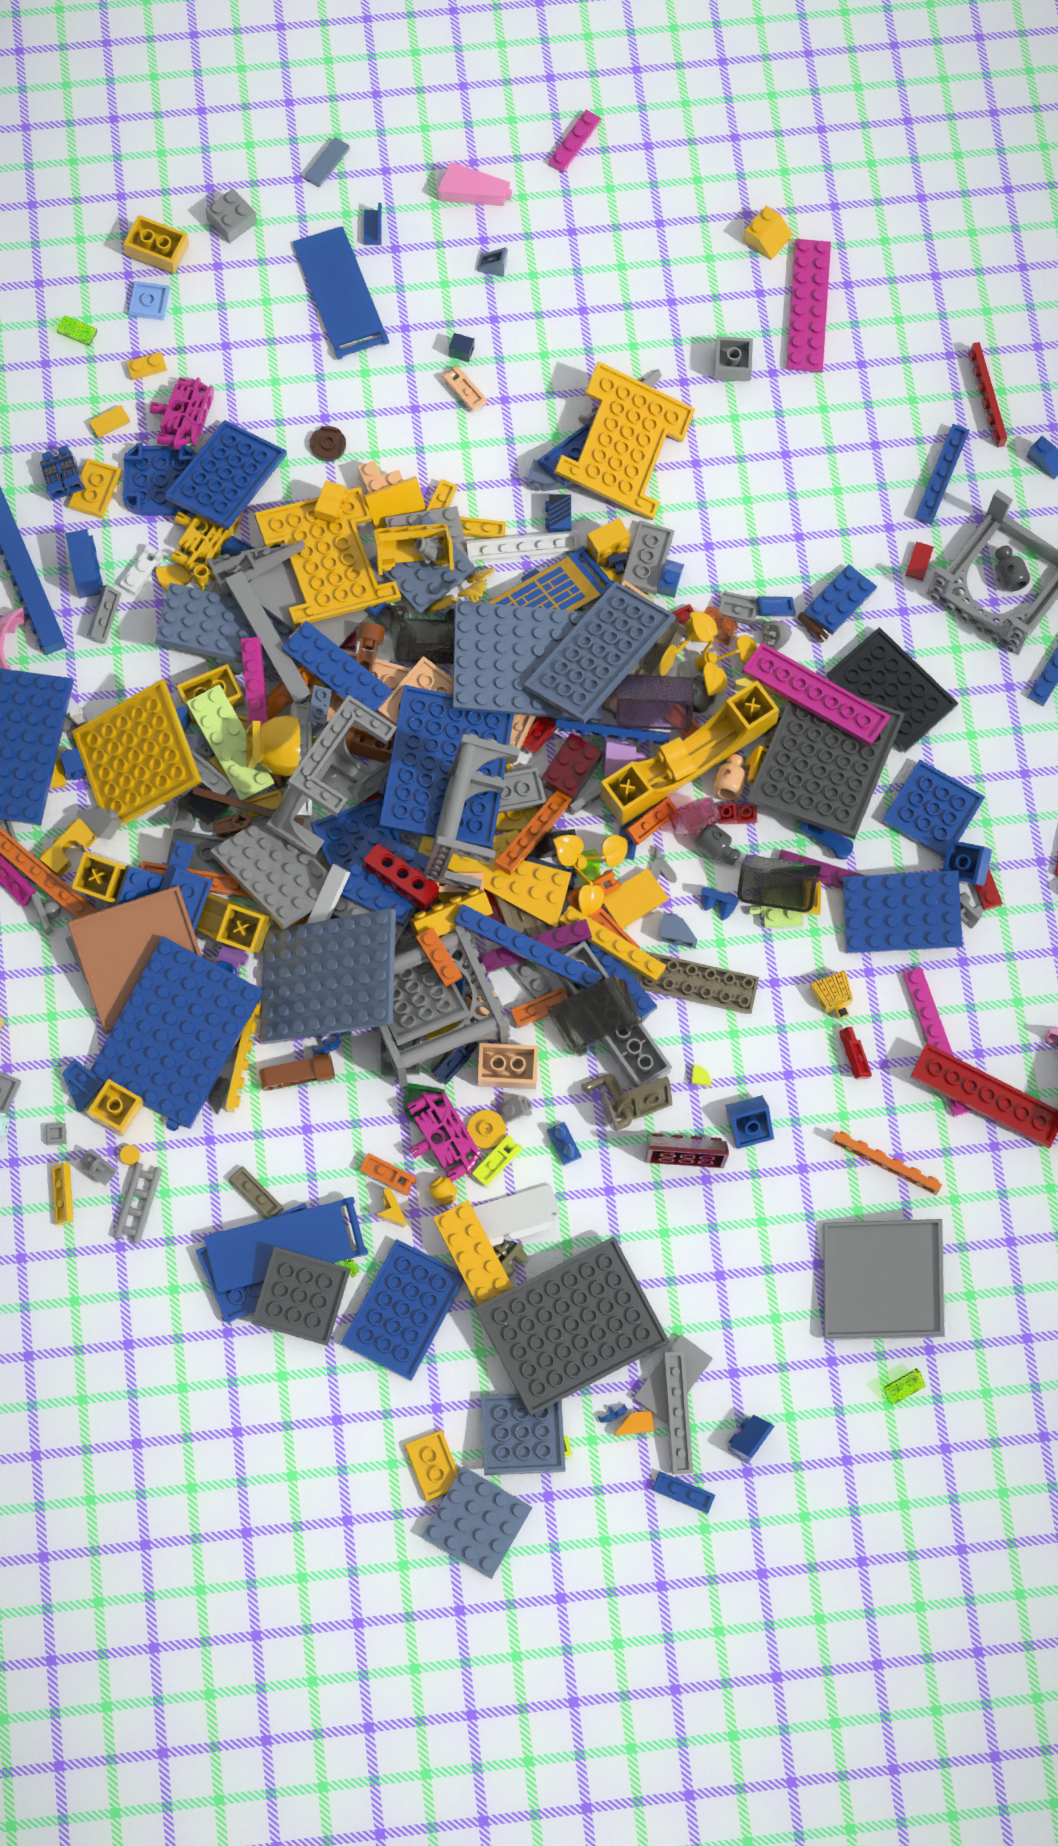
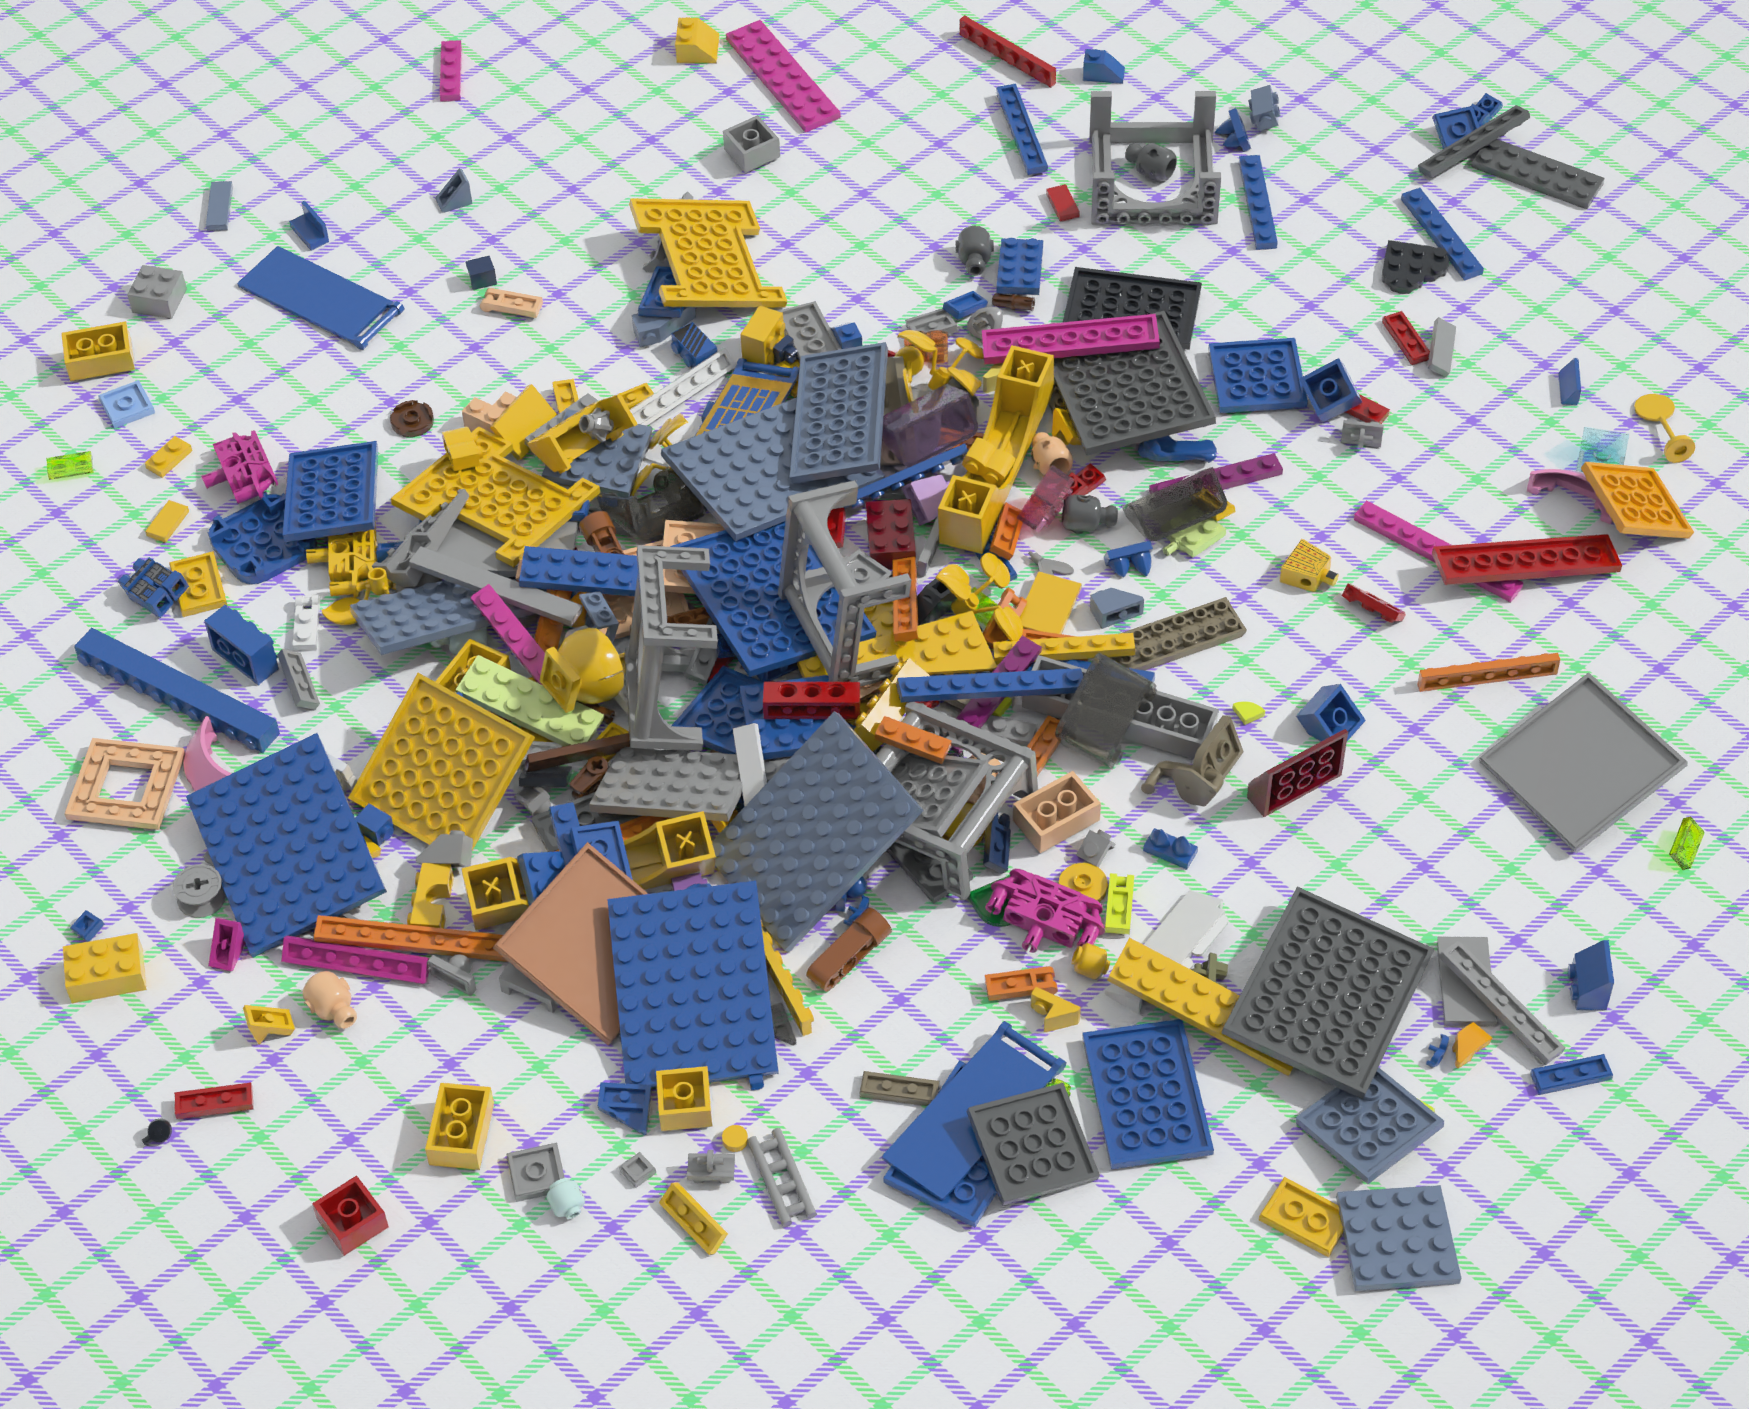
camera: 30 degrees left, 20 degrees down
bright pink slope [438,162,512,206] -> none
blue plate [843,871,963,954] -> none
none -> dark grey piece [955,225,994,276]

